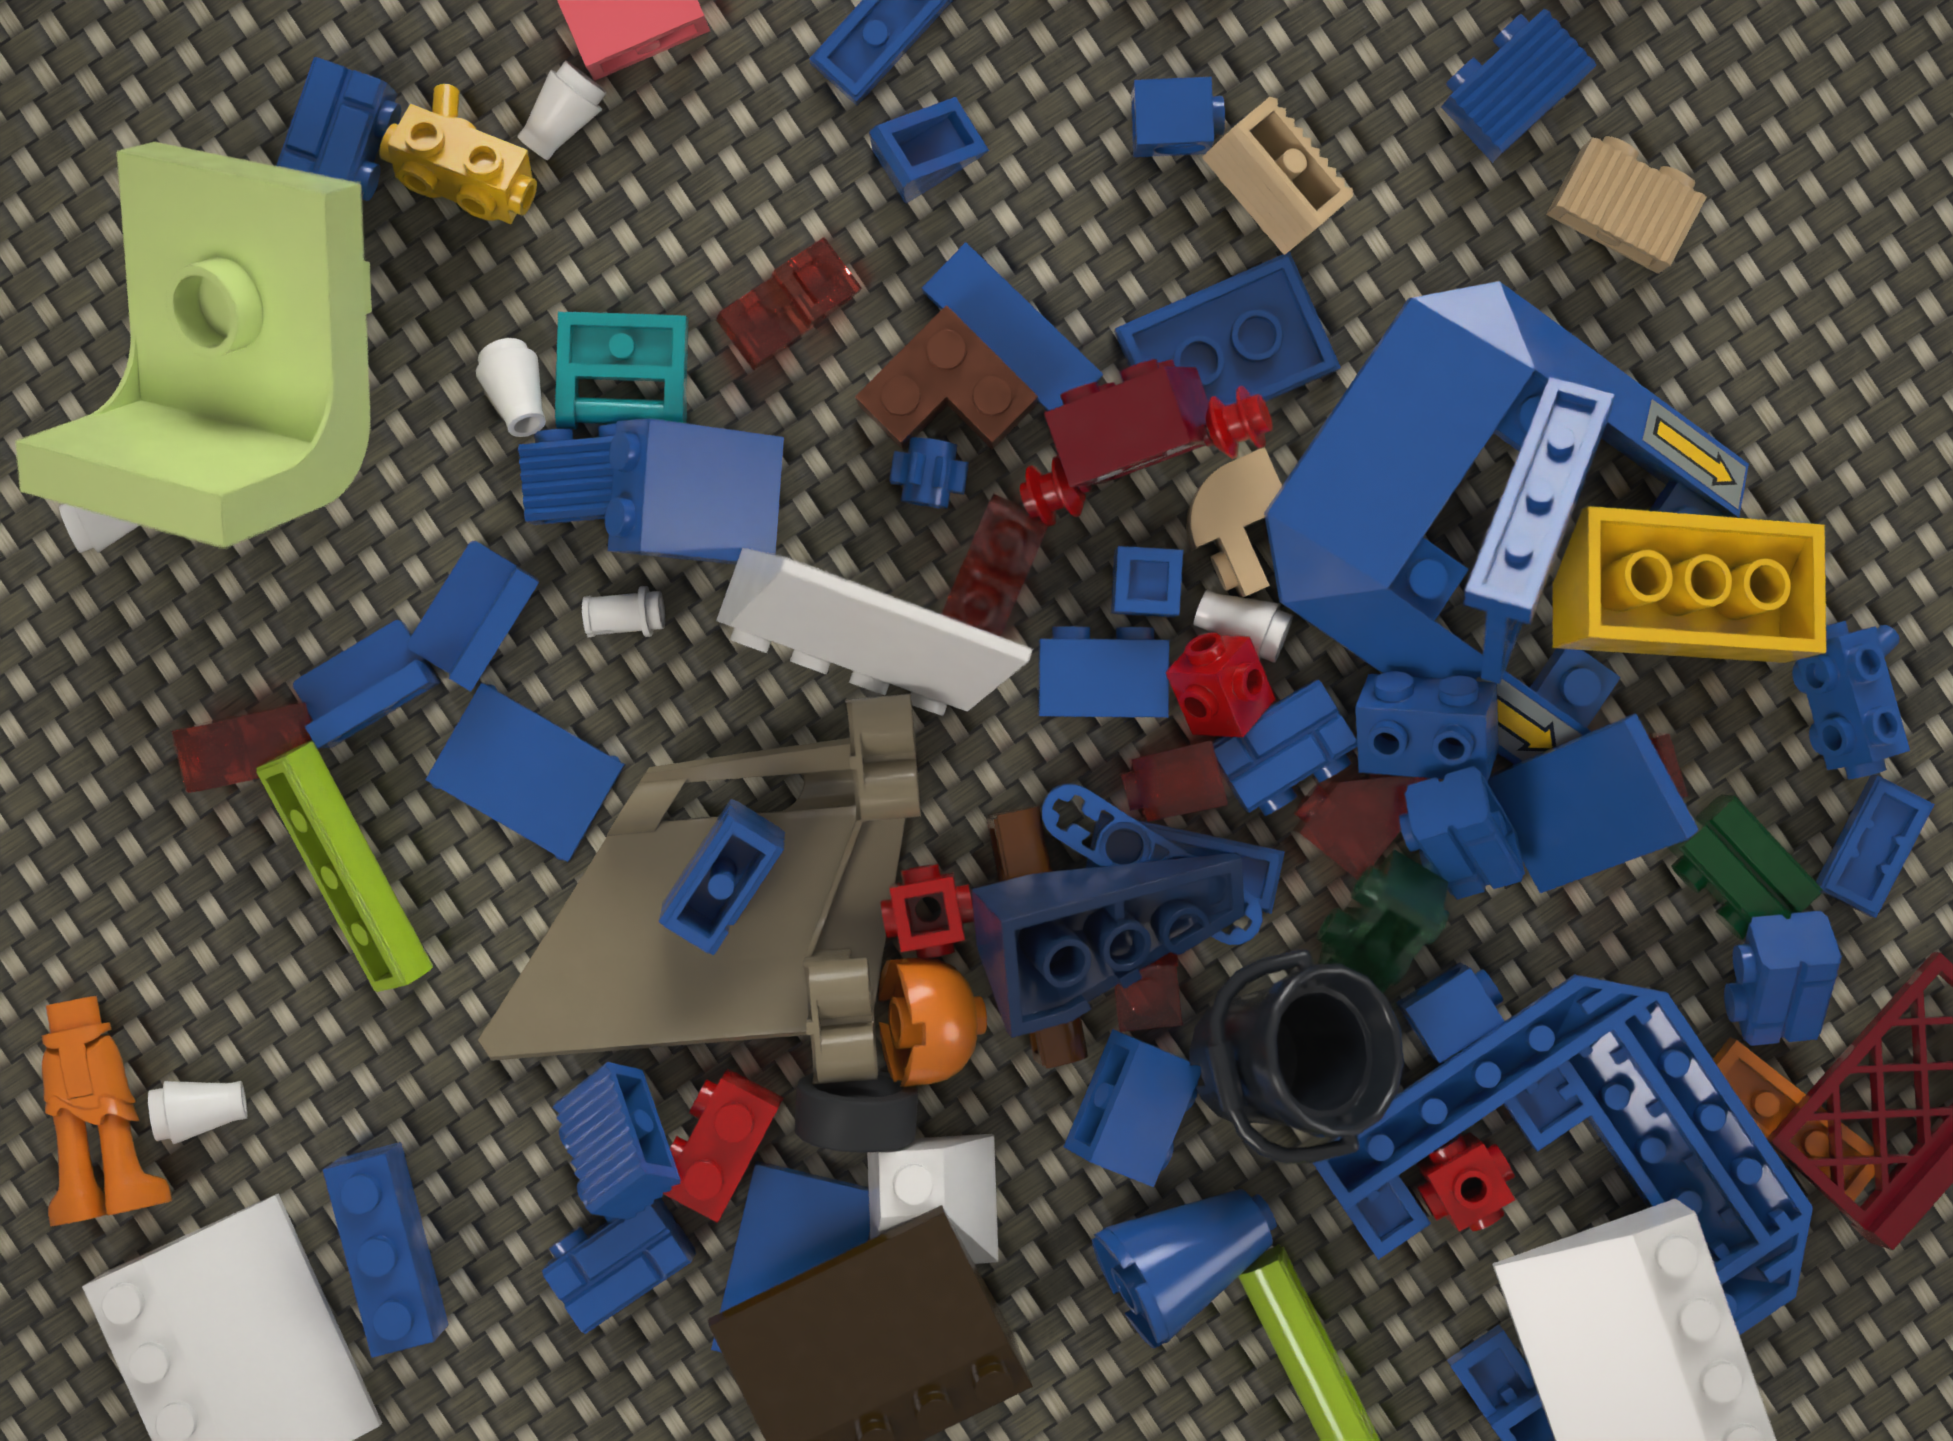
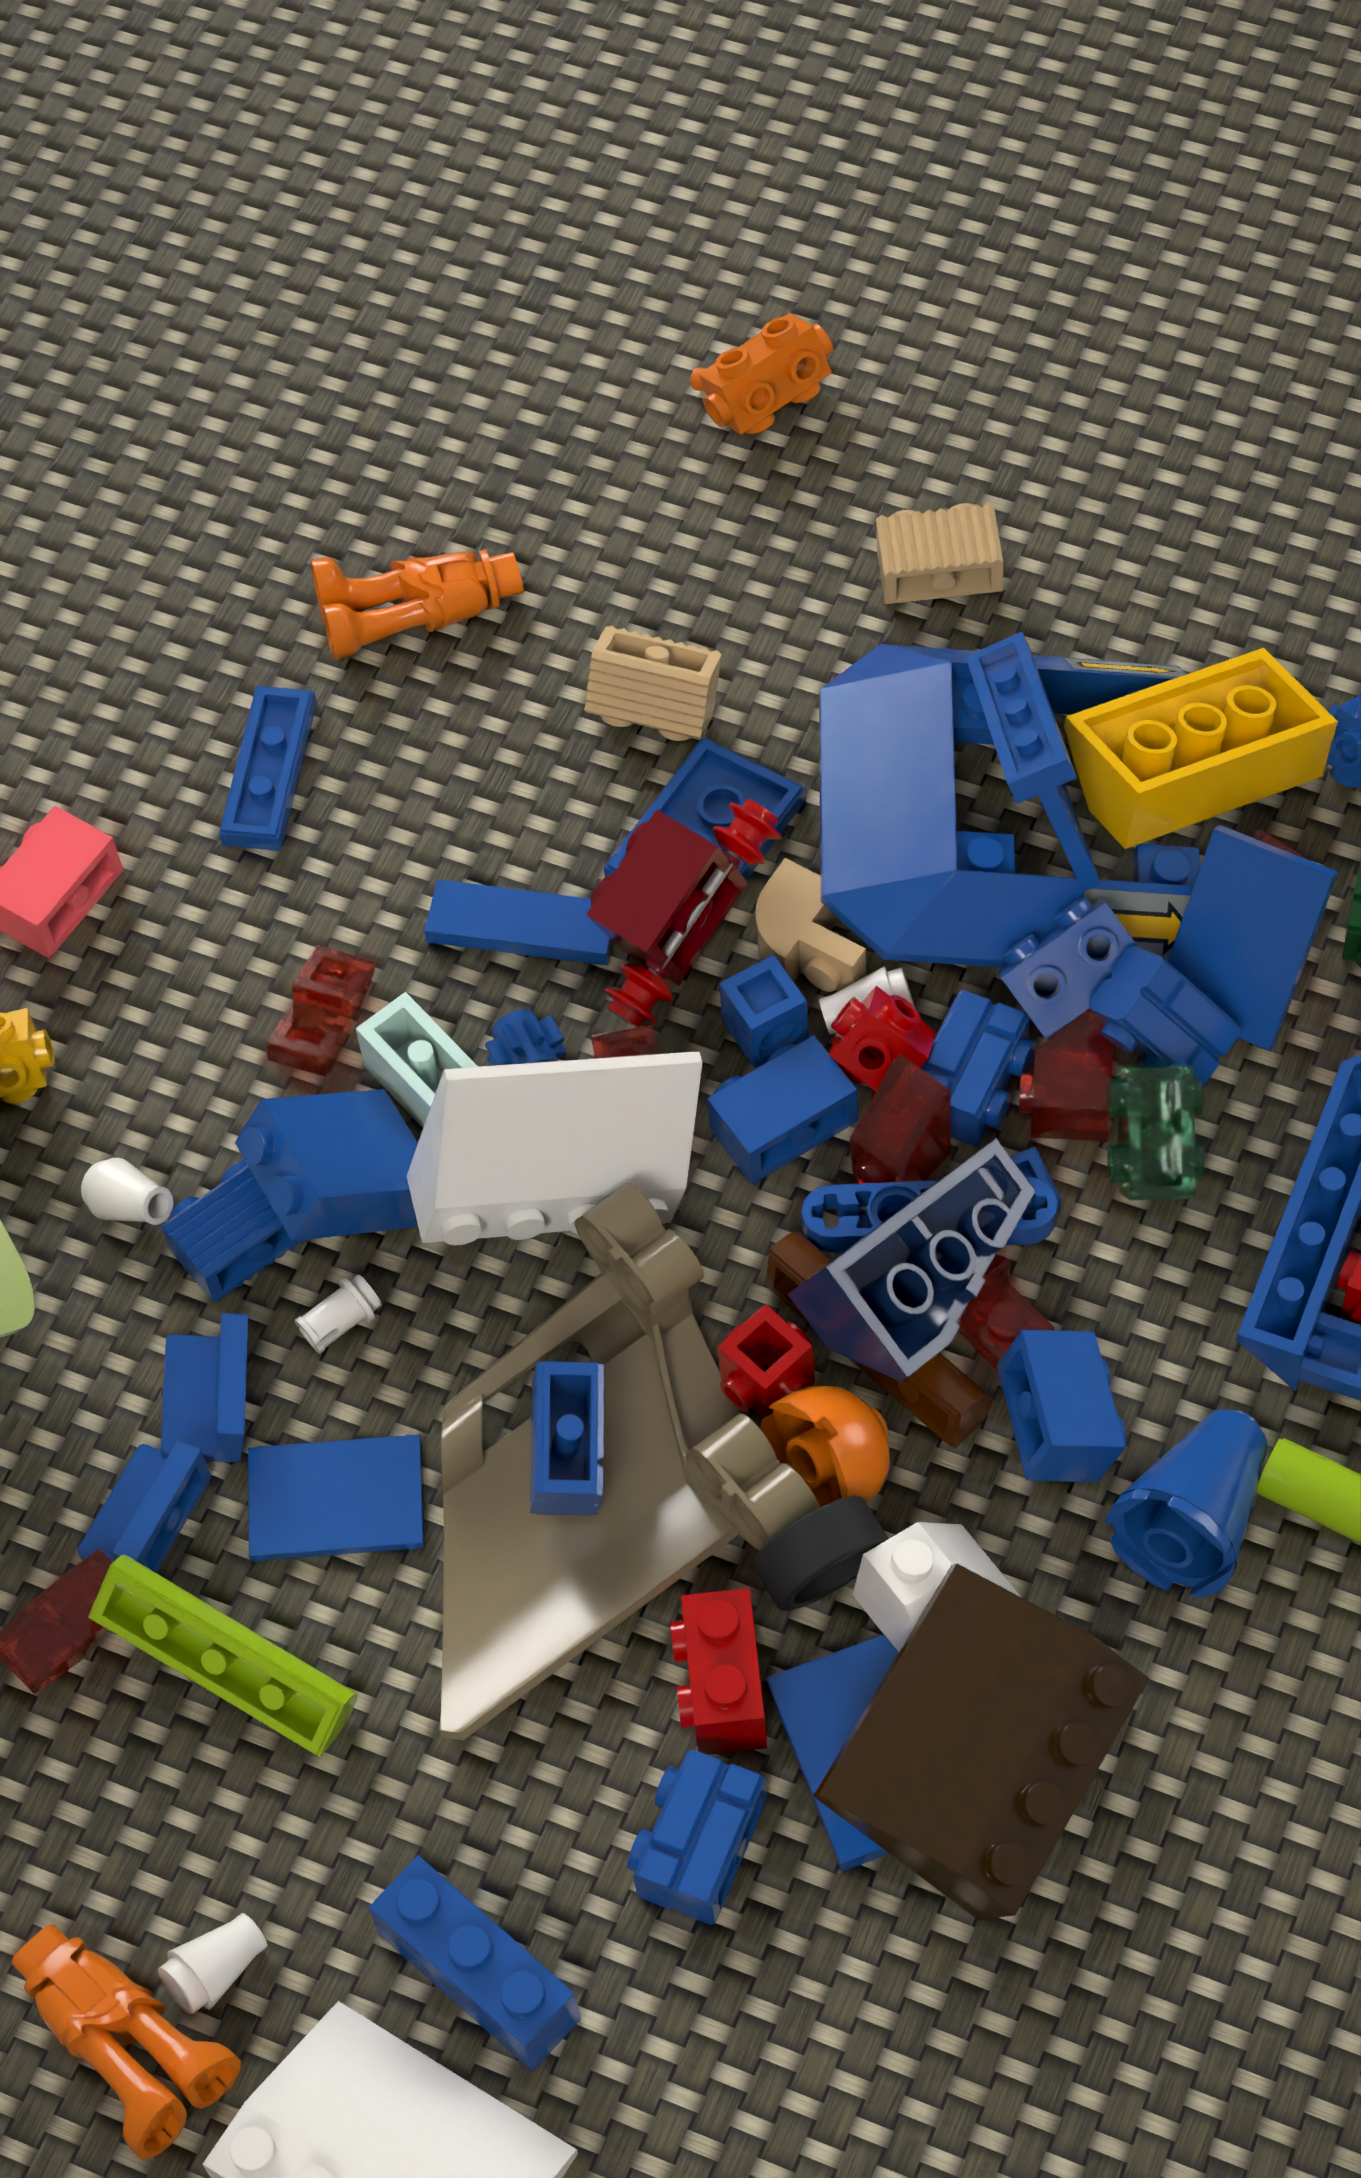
camera: 30 degrees left, 30 degrees down
white cone [517,61,607,160] -> none
blue brick [553,1062,681,1220] -> none
teal plate [555,311,689,429] -> none
copper brick [855,305,1038,450] -> none
blue slope [869,97,989,204] -> none
blue brick [1131,77,1225,157] -> none
black piece [1189,949,1404,1164] -> none
blue brick [1396,962,1505,1063] -> none
blue brick [1441,9,1596,163] -> none
none -> light aqua brick [355,992,478,1128]

